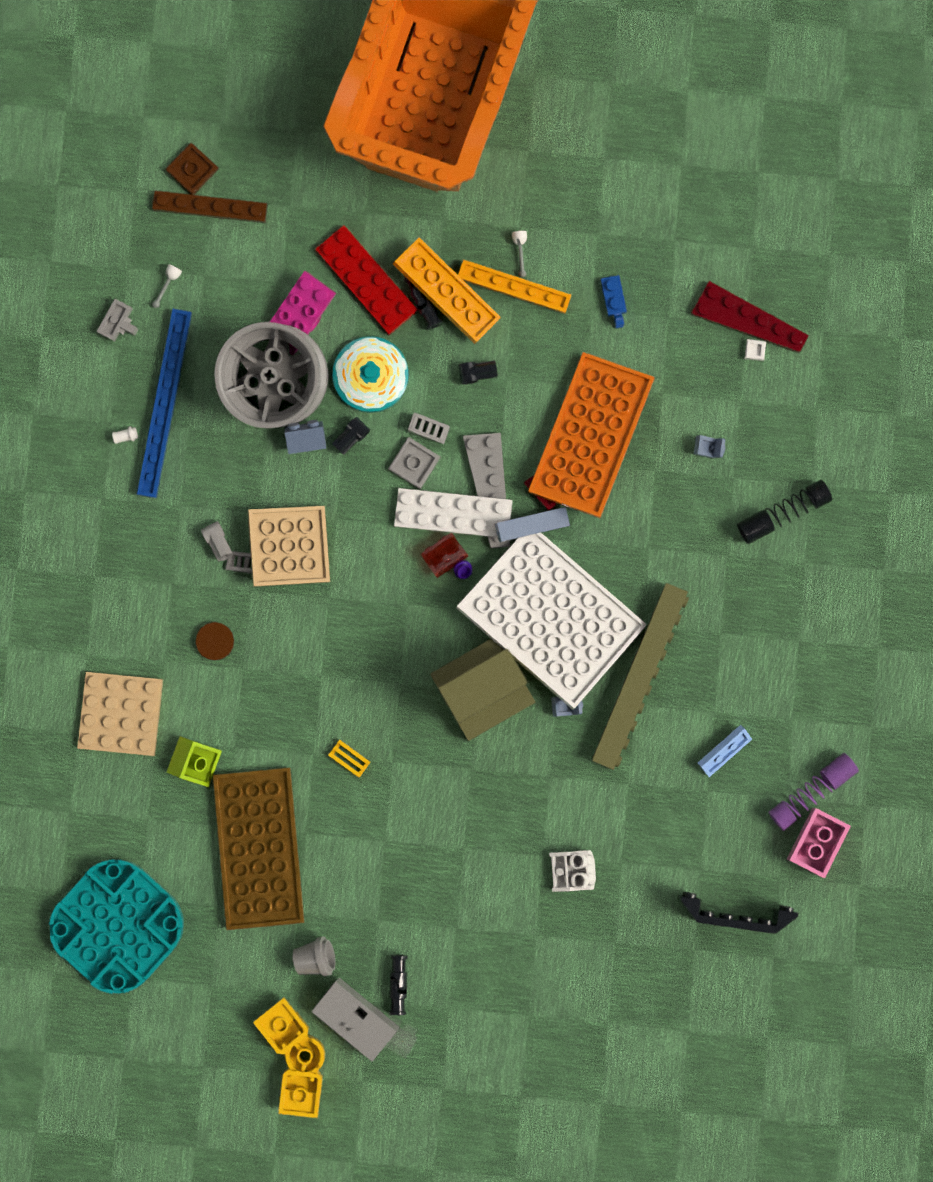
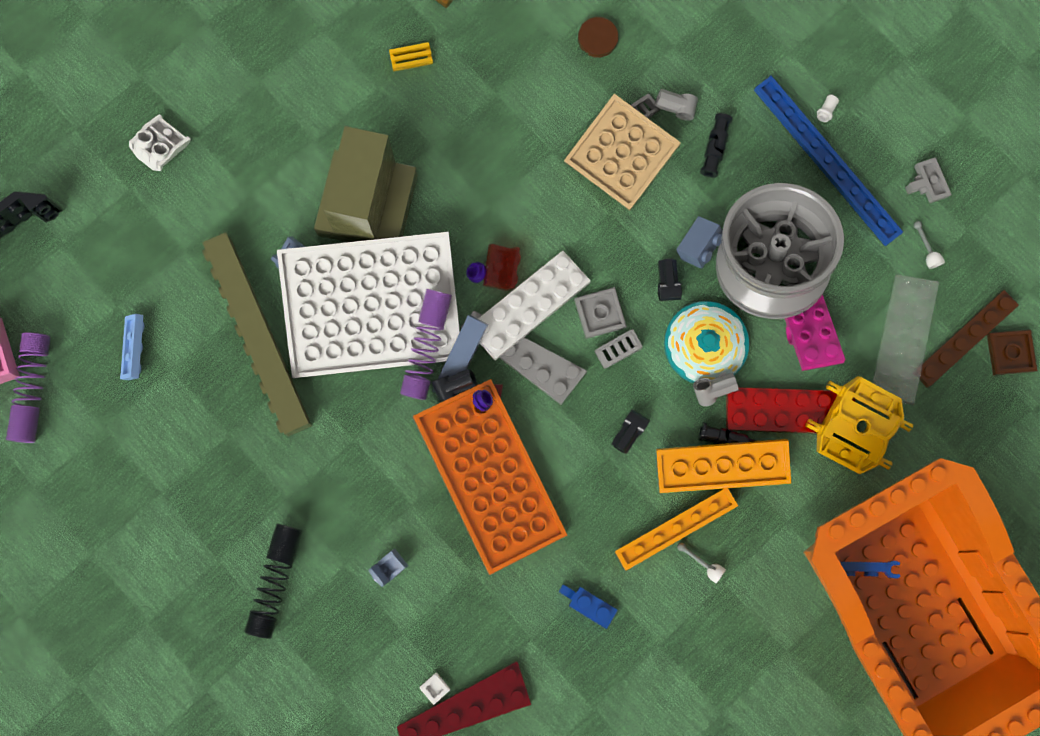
camera: 125 degrees right, 5 degrees down
none -> medium lavender piece [400,289,452,400]
none -> black piece [431,368,477,402]
none -> dark purple plate [473,390,493,411]
none -> light grey piece [693,372,739,406]
none -> black piece [700,113,733,178]
none -> yellow piece [805,376,913,474]
none -> blue plate [840,561,900,579]
none -> clear plate [873,275,939,405]

